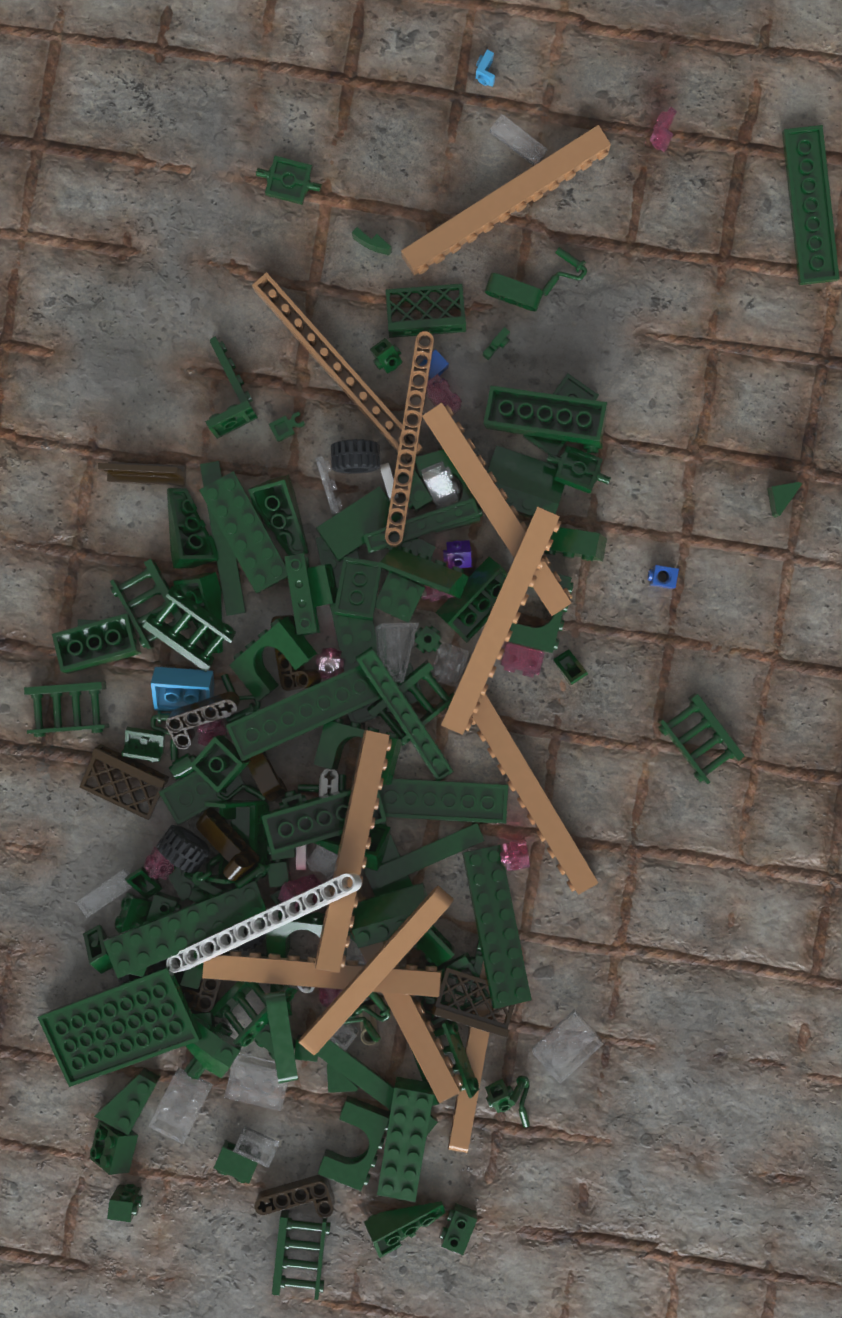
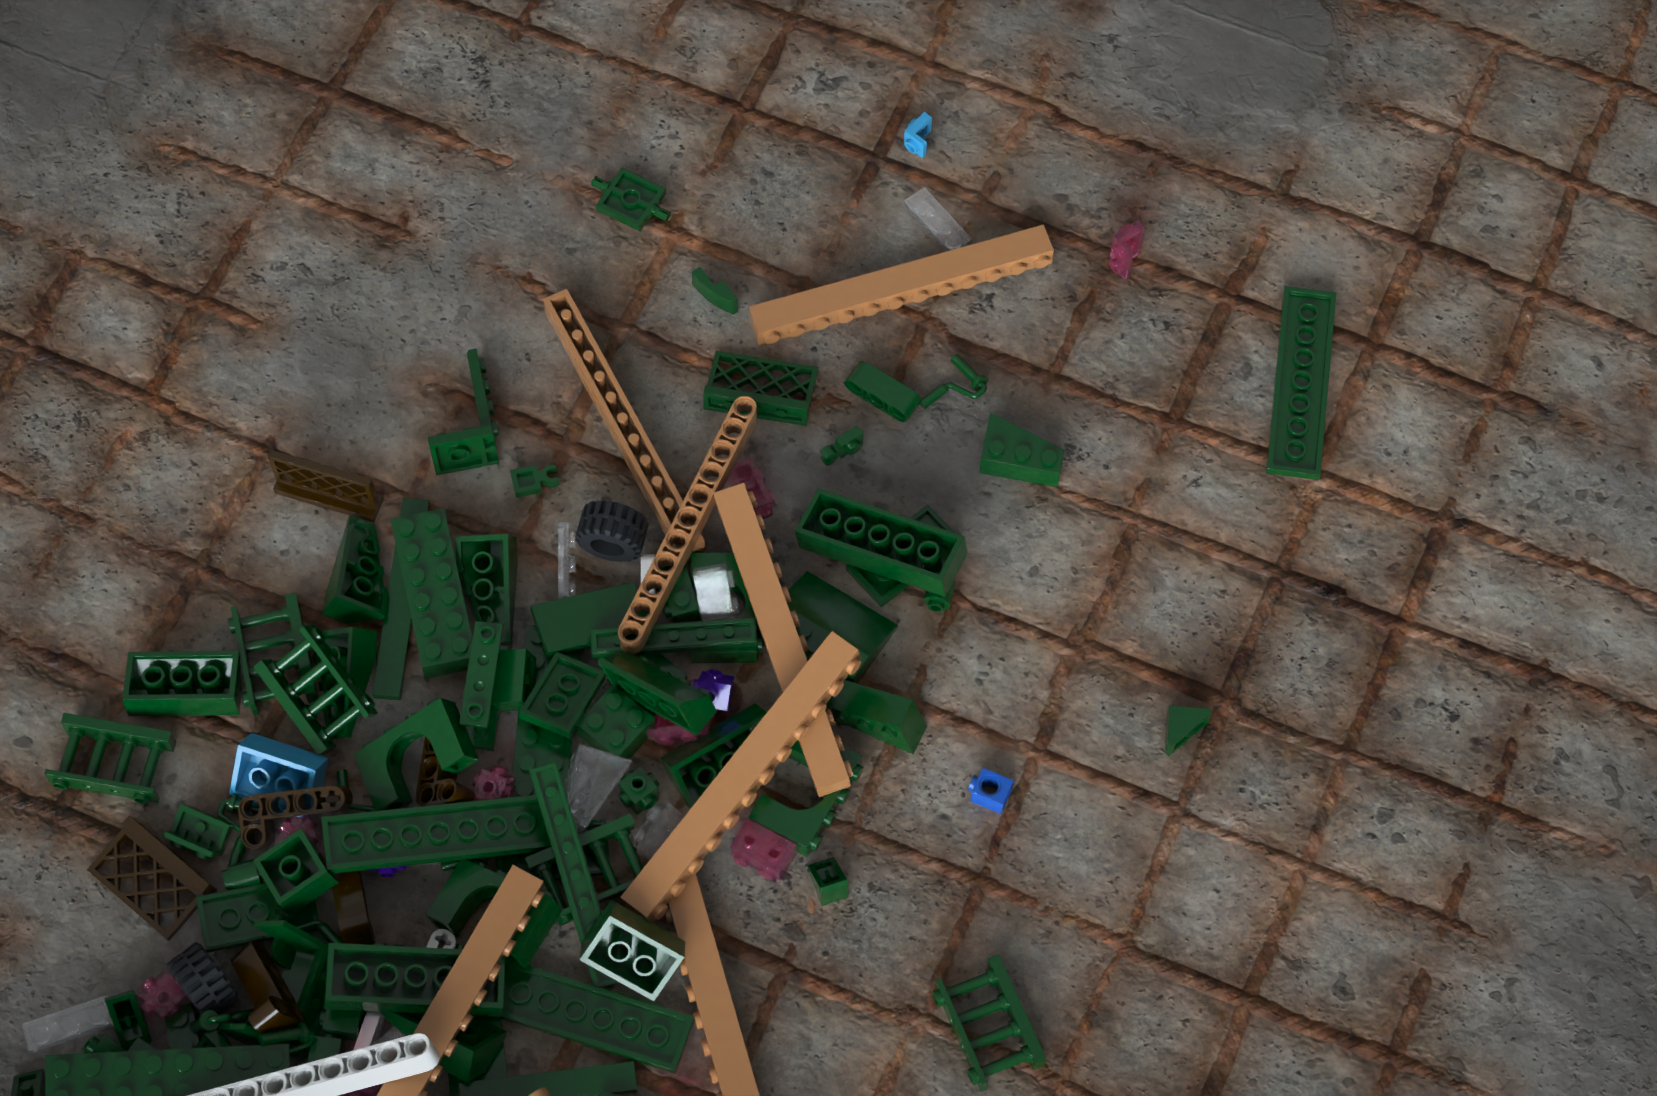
camera: 10 degrees right, 25 degrees down
dark green brick [370,338,403,374] -> none
blue brick [419,349,449,383] -> none
dark green plate [546,445,611,494] -> none
none -> dark green brick [579,900,685,1001]
none -> dark green wedge [979,412,1064,488]

